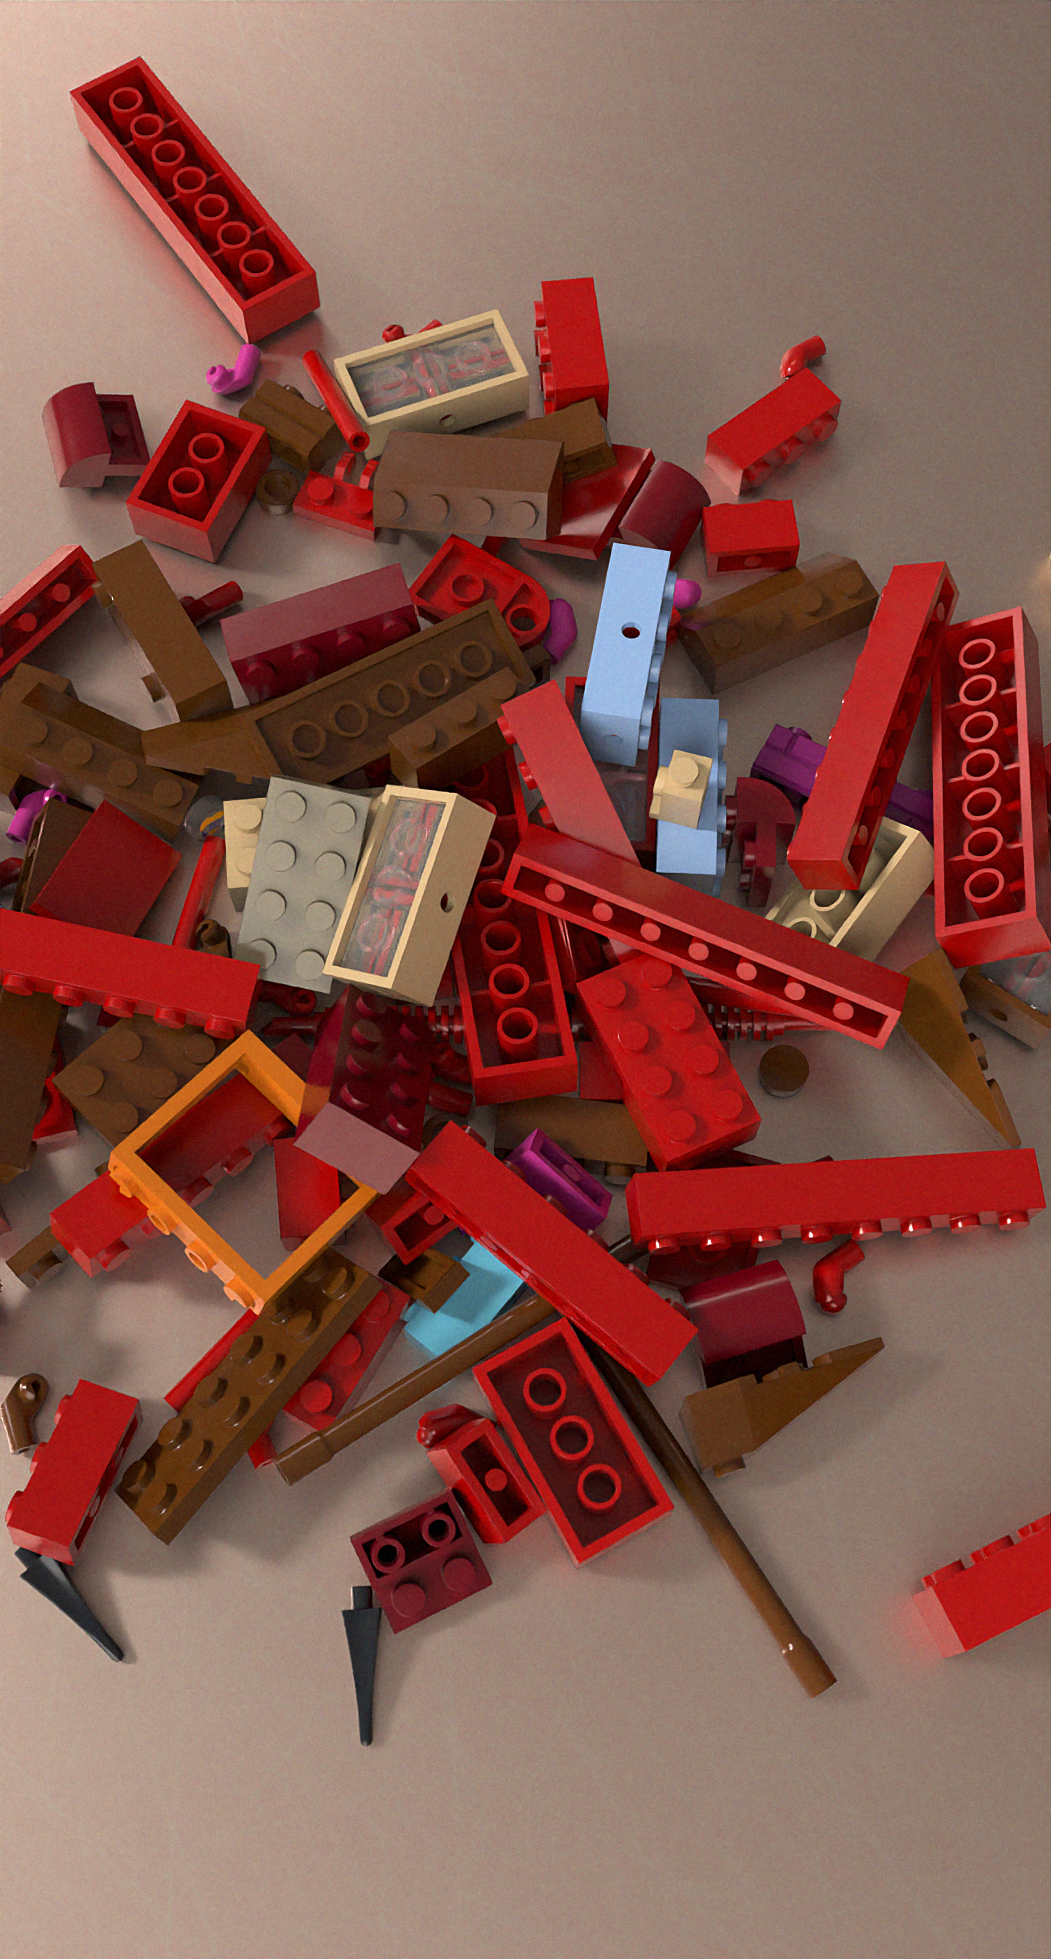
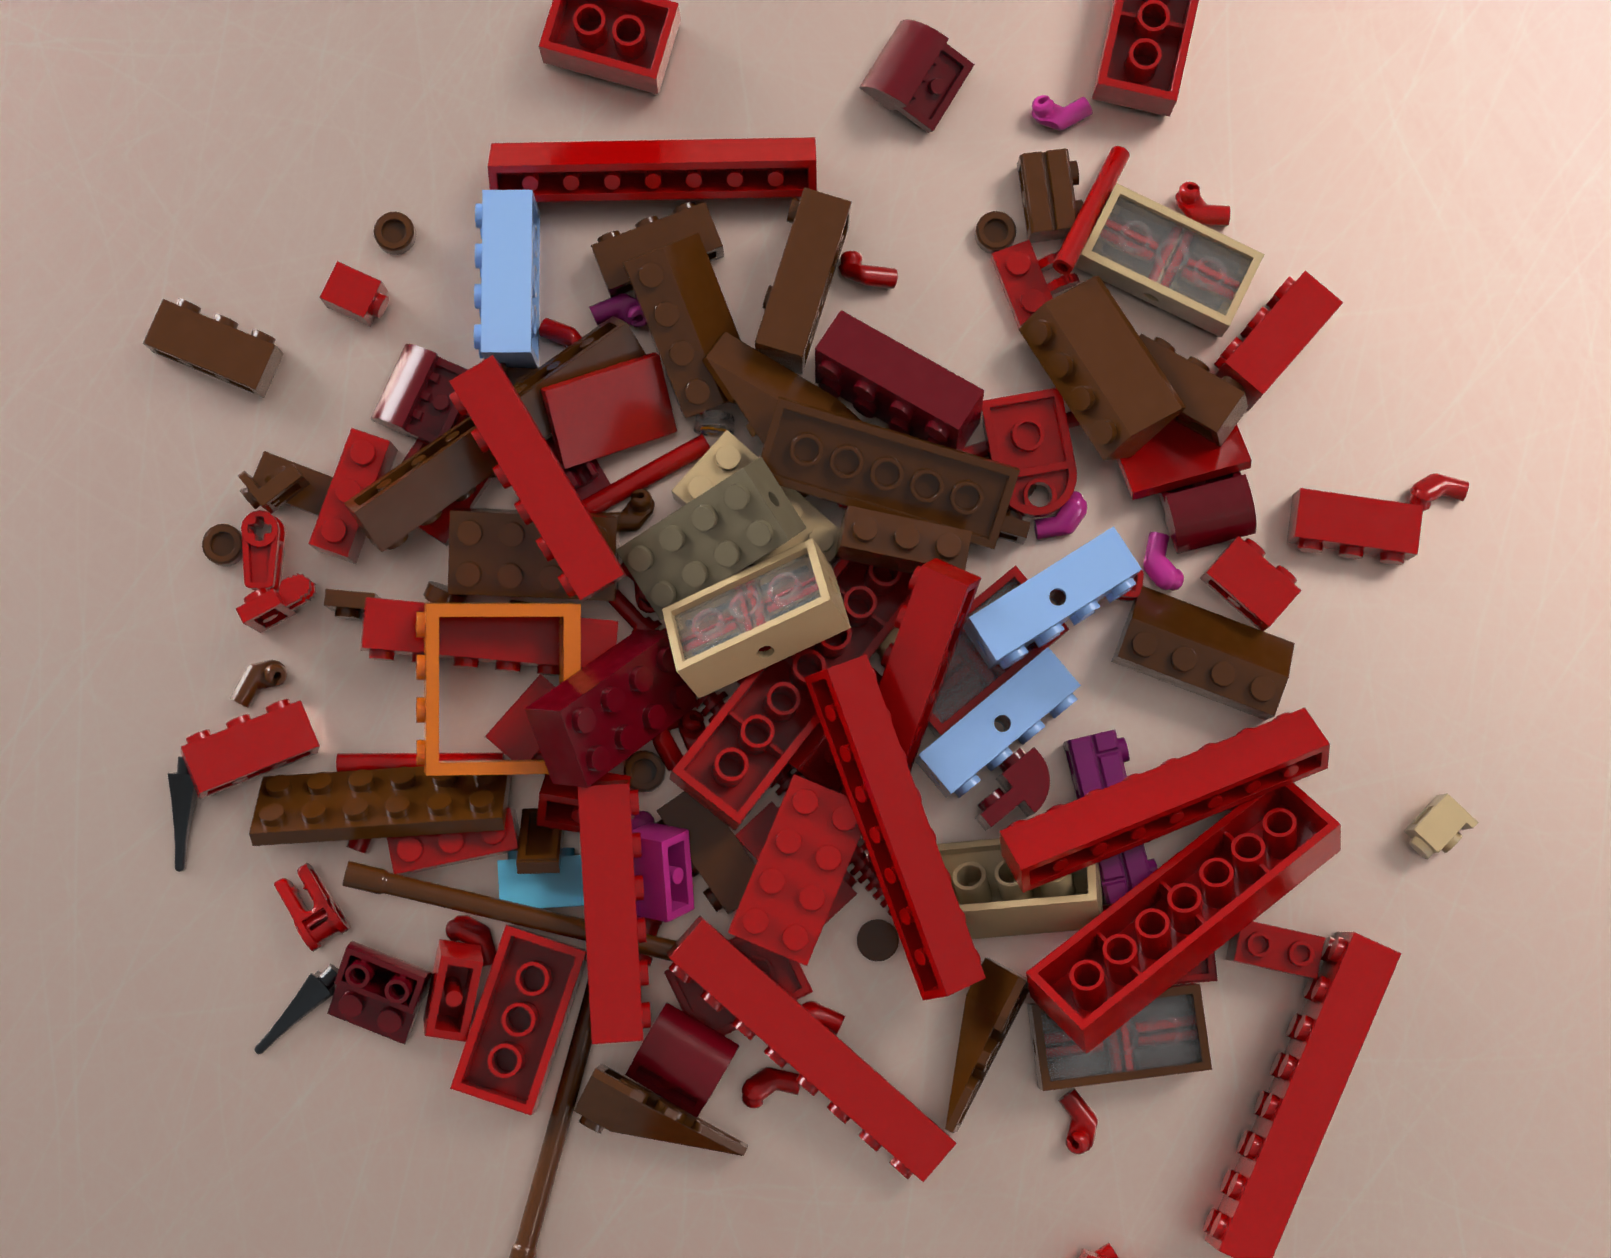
camera: 45 degrees right, 15 degrees up
red brick [125,400,272,563] -> none
tan brick [649,749,713,829] -> none
none -> red piece [274,863,350,952]

